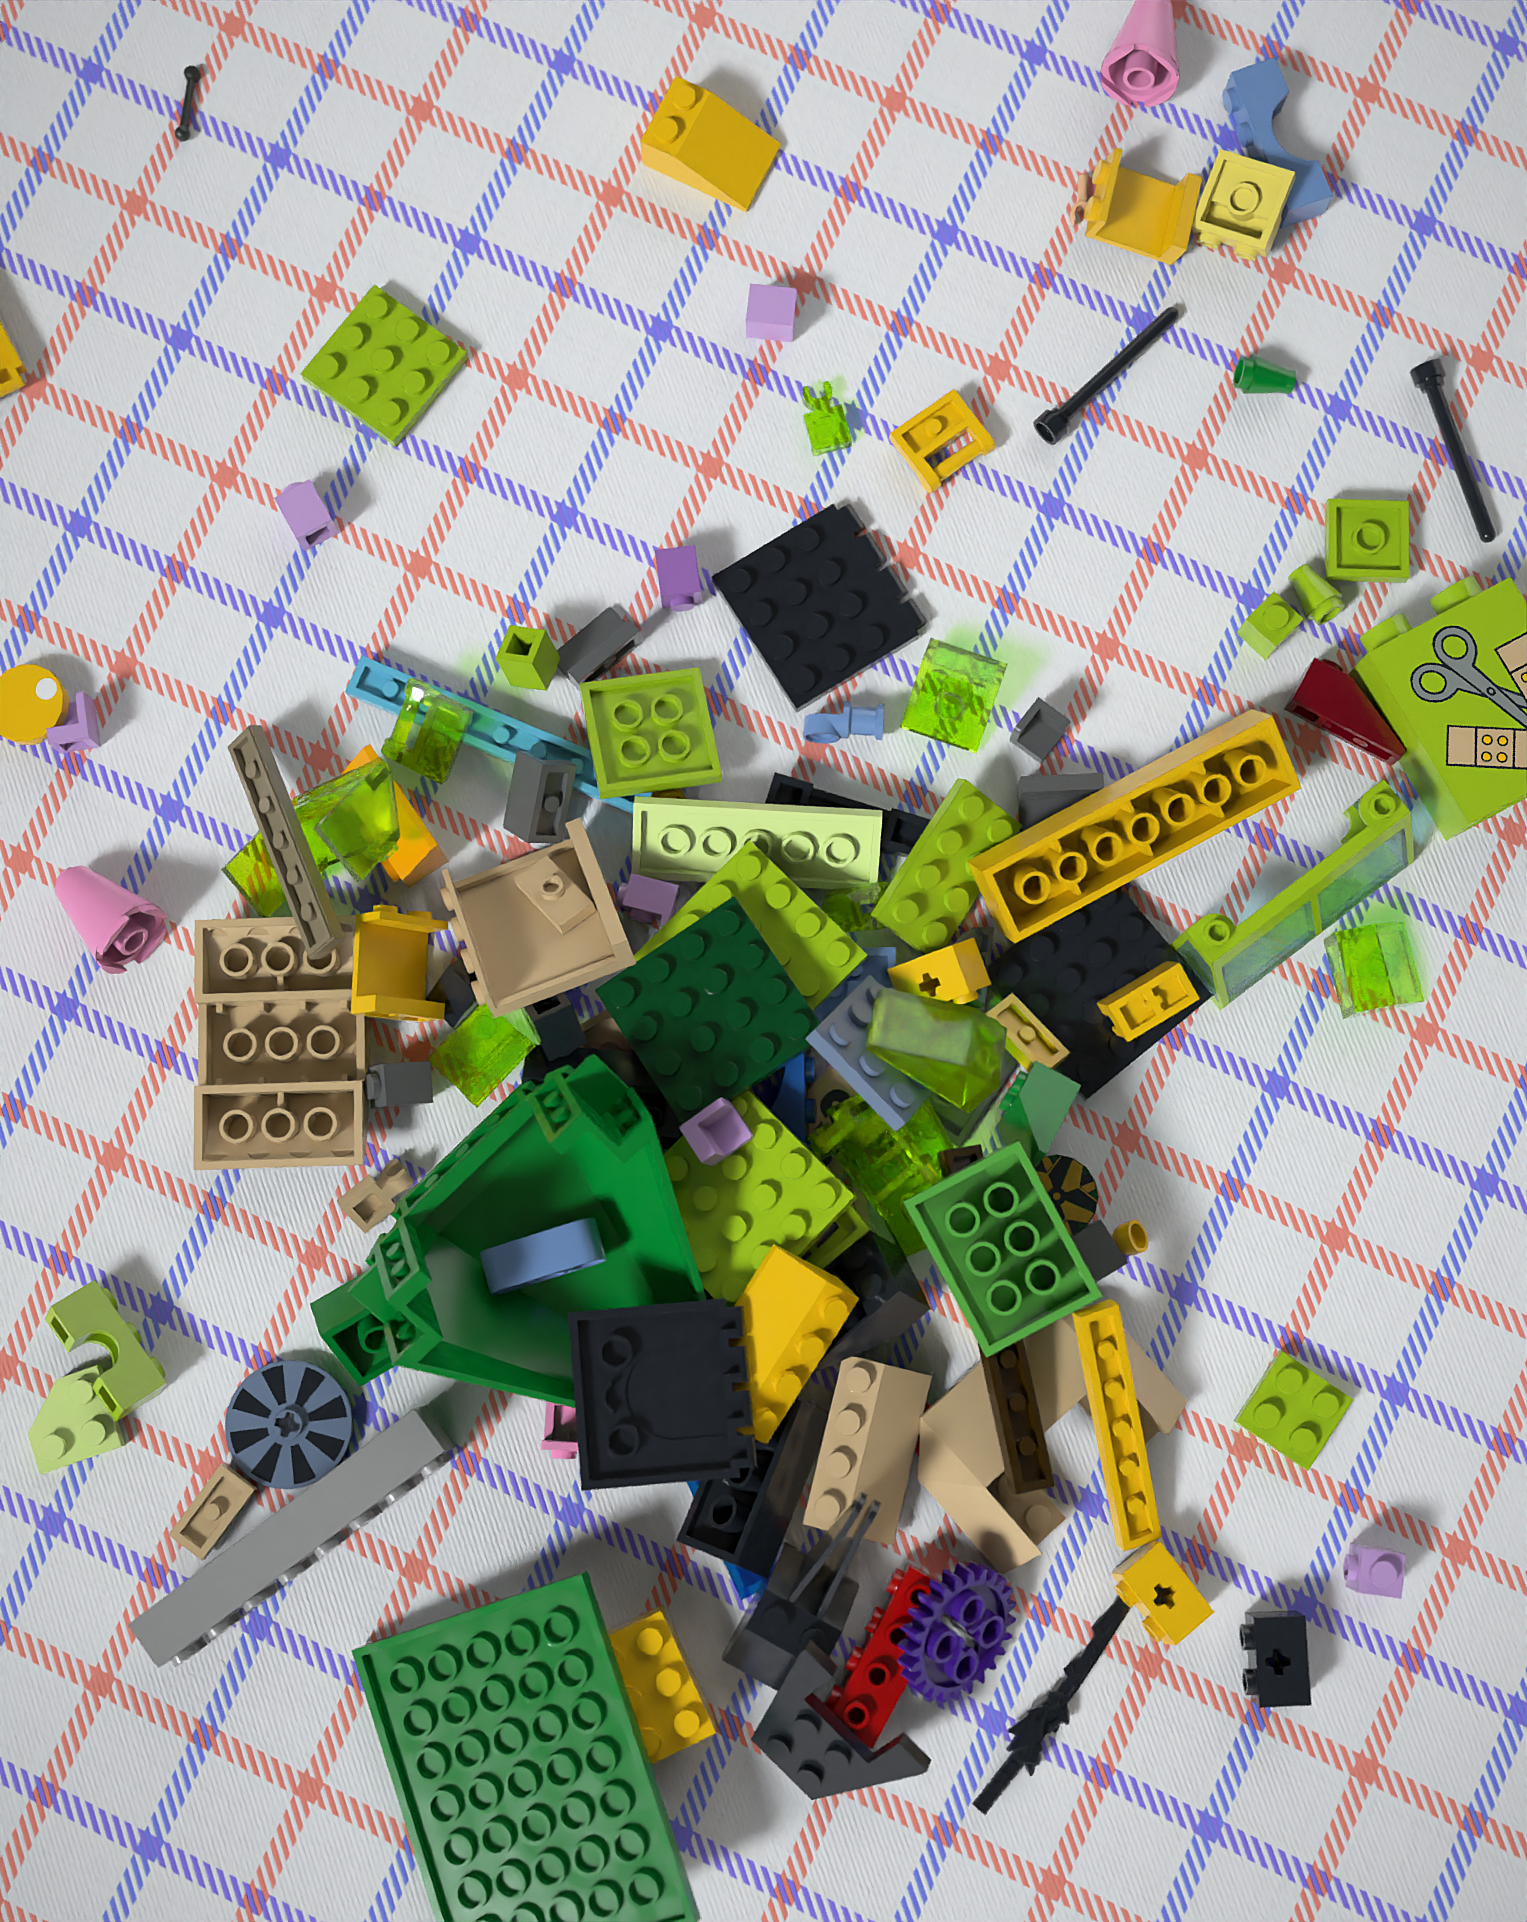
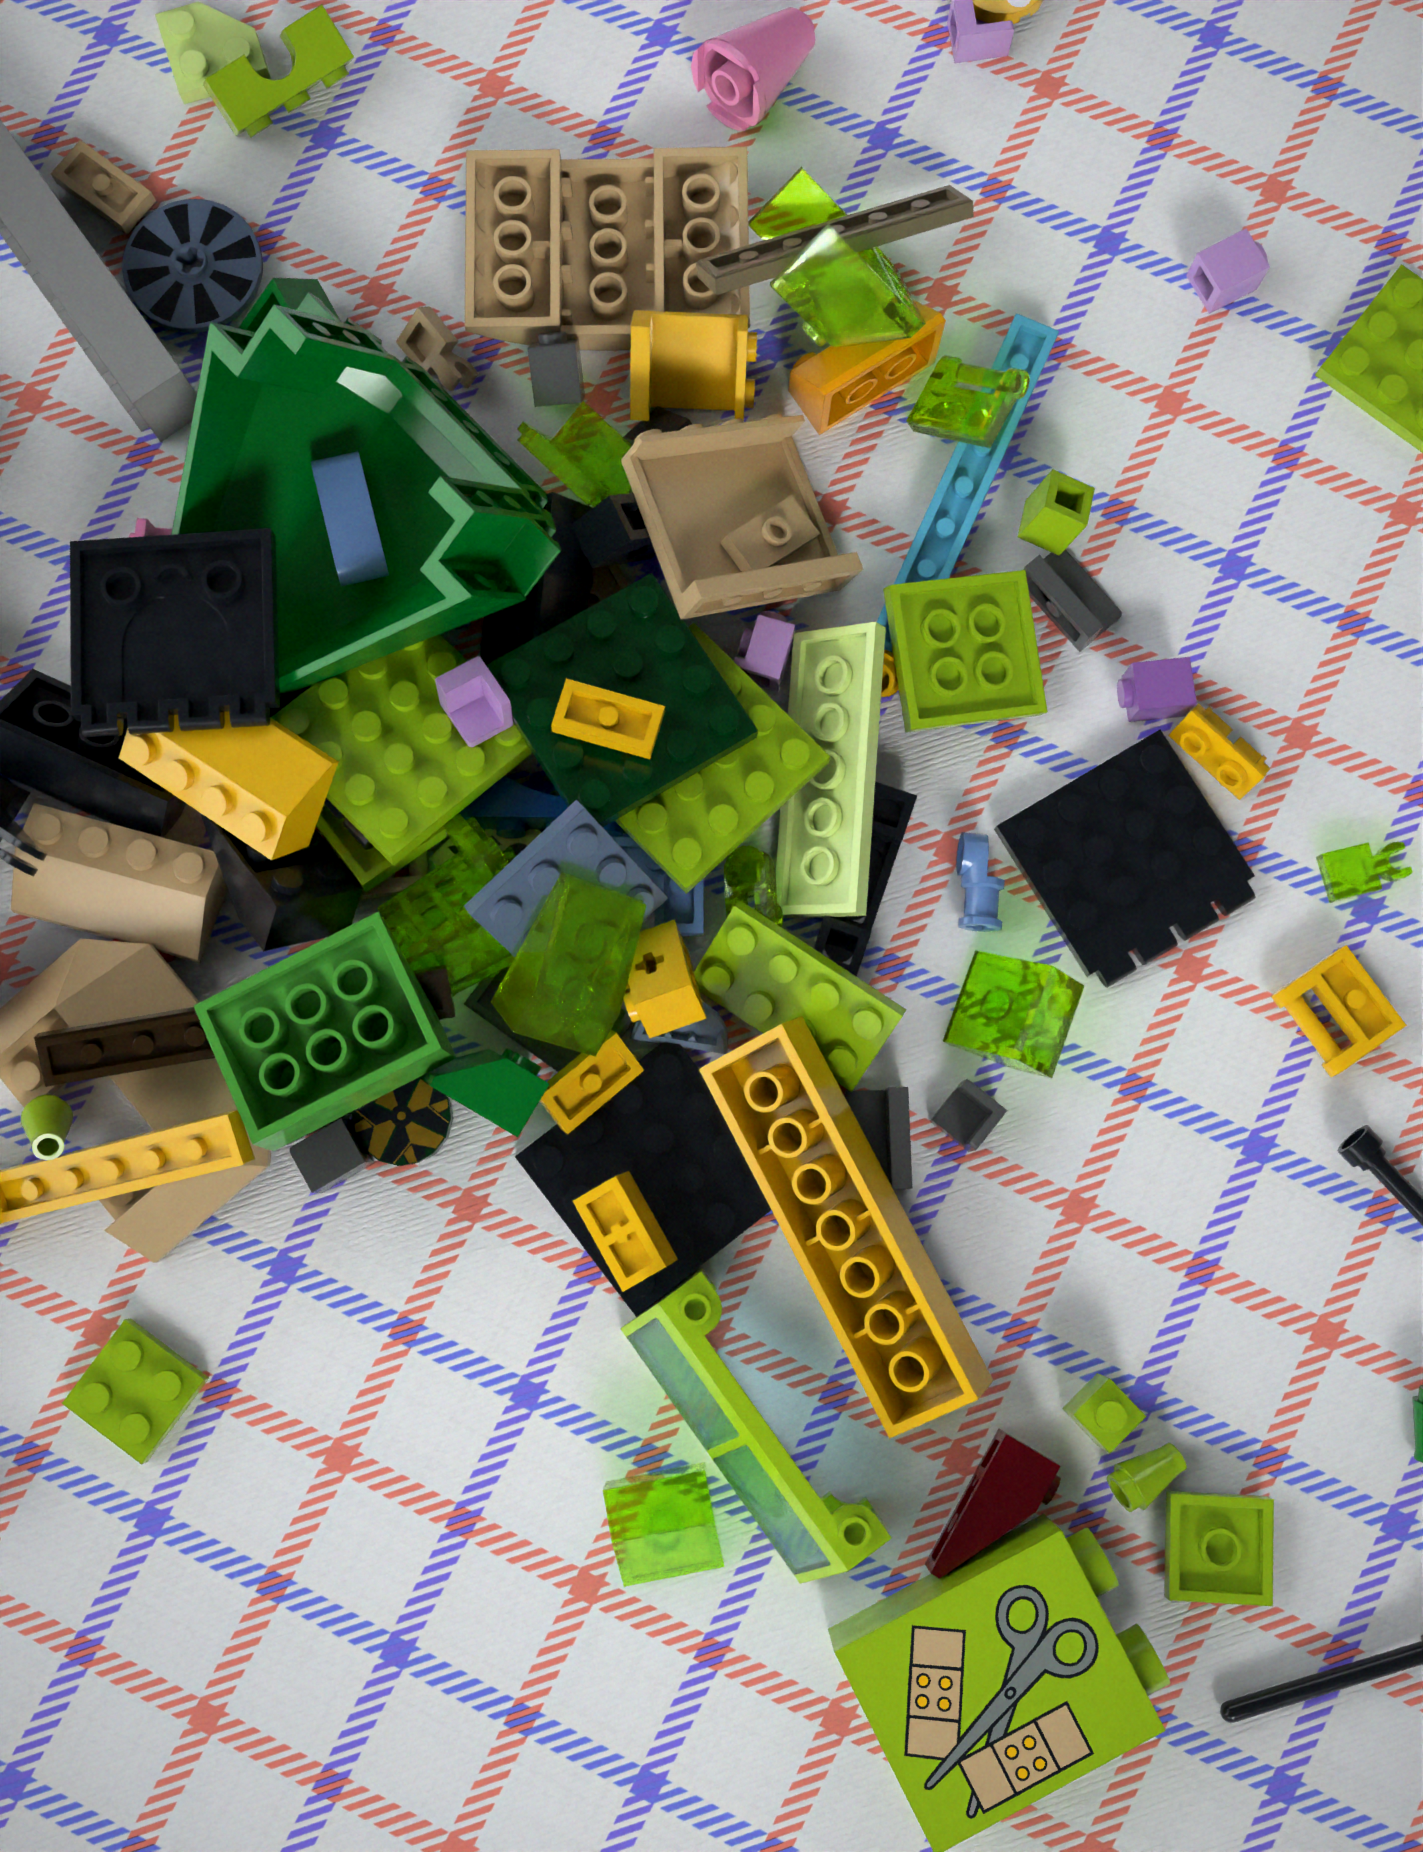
camera: 90 degrees right, 0 degrees up
dark grey panel [503,751,577,844] -> none
yellow hinge [1112,1220,1148,1255] -> none
none -> lime cone [21,1095,73,1160]
none -> yellow plate [551,678,665,759]
none -> yellow hinge [1168,703,1271,800]

